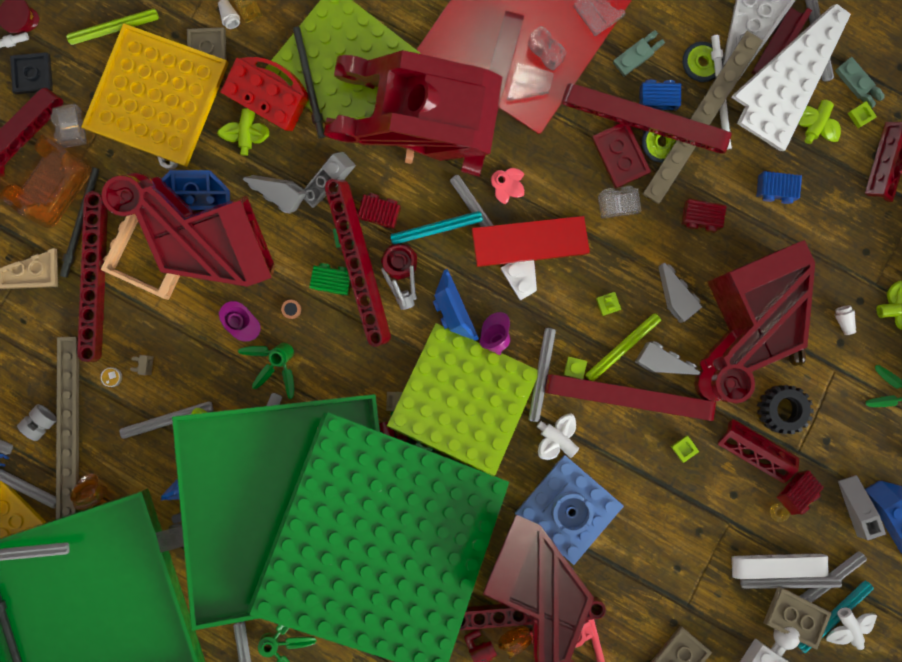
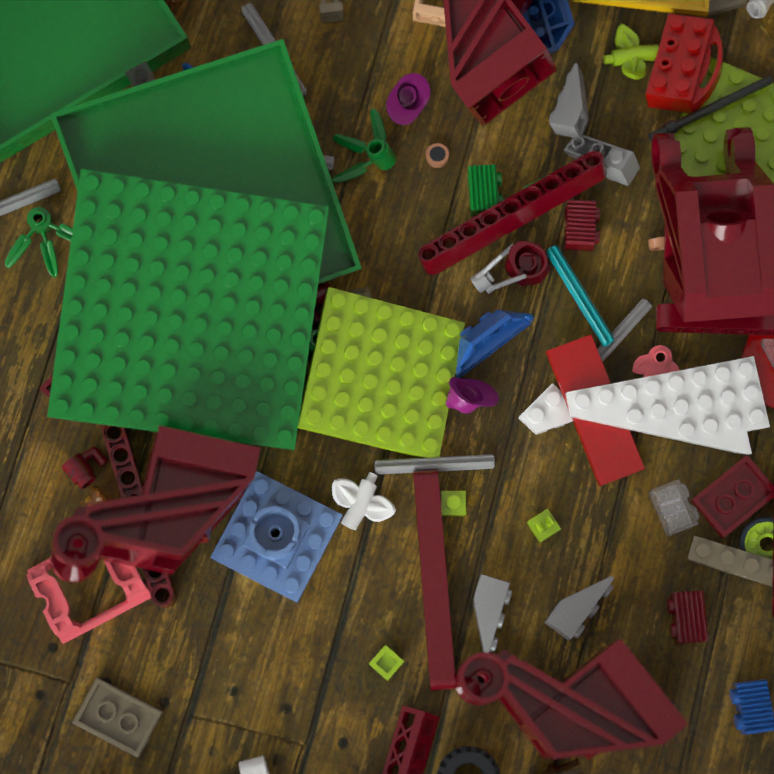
camera: 75 degrees right, 10 degrees down
lime axle [585,313,661,381] -> none
none -> white wing [565,356,770,455]

